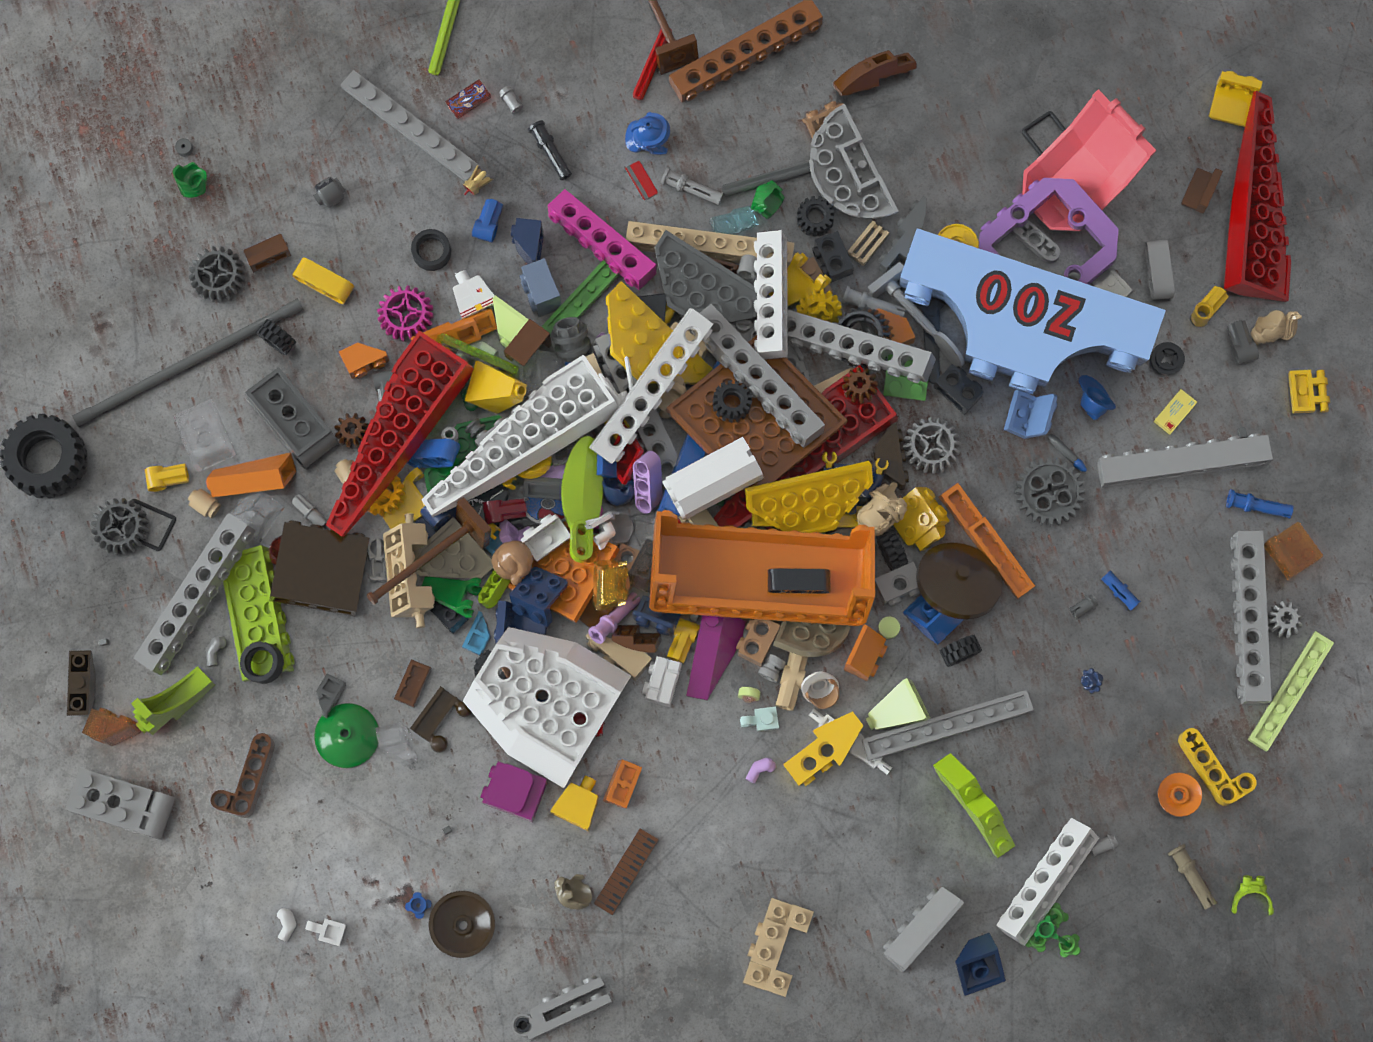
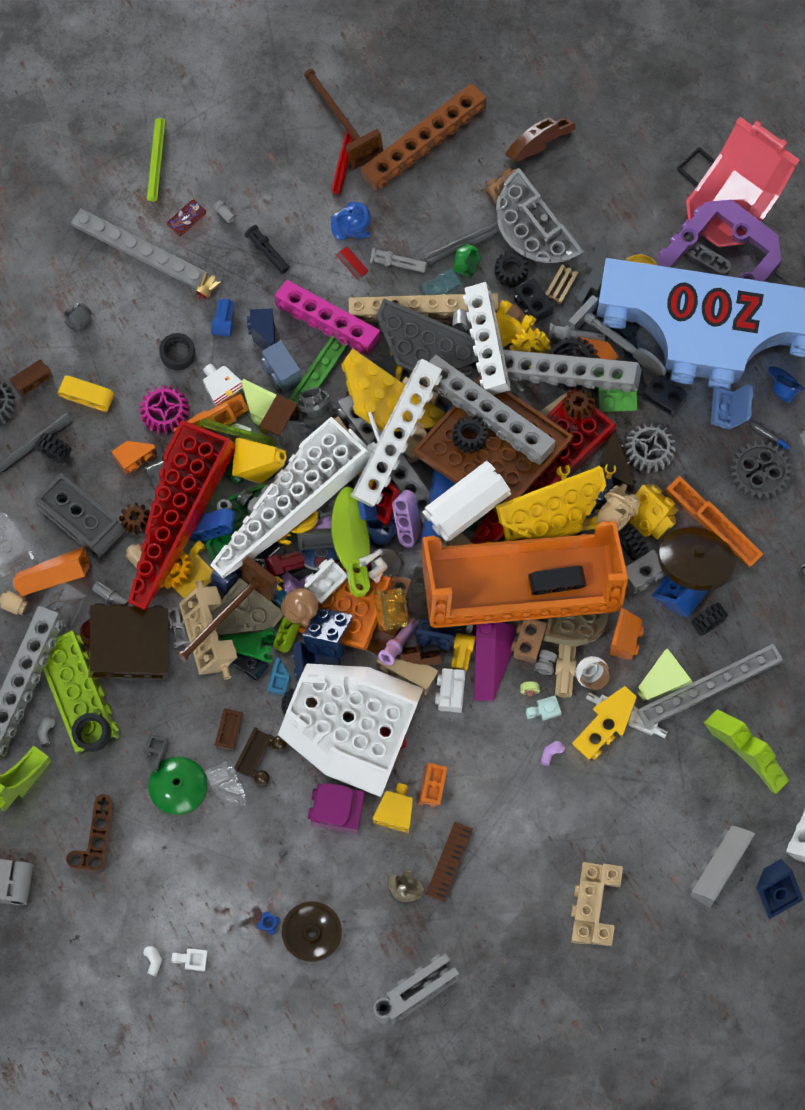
camera: 10 degrees left, 5 degrees down
yellowish green tile [878,616,900,639] -> none

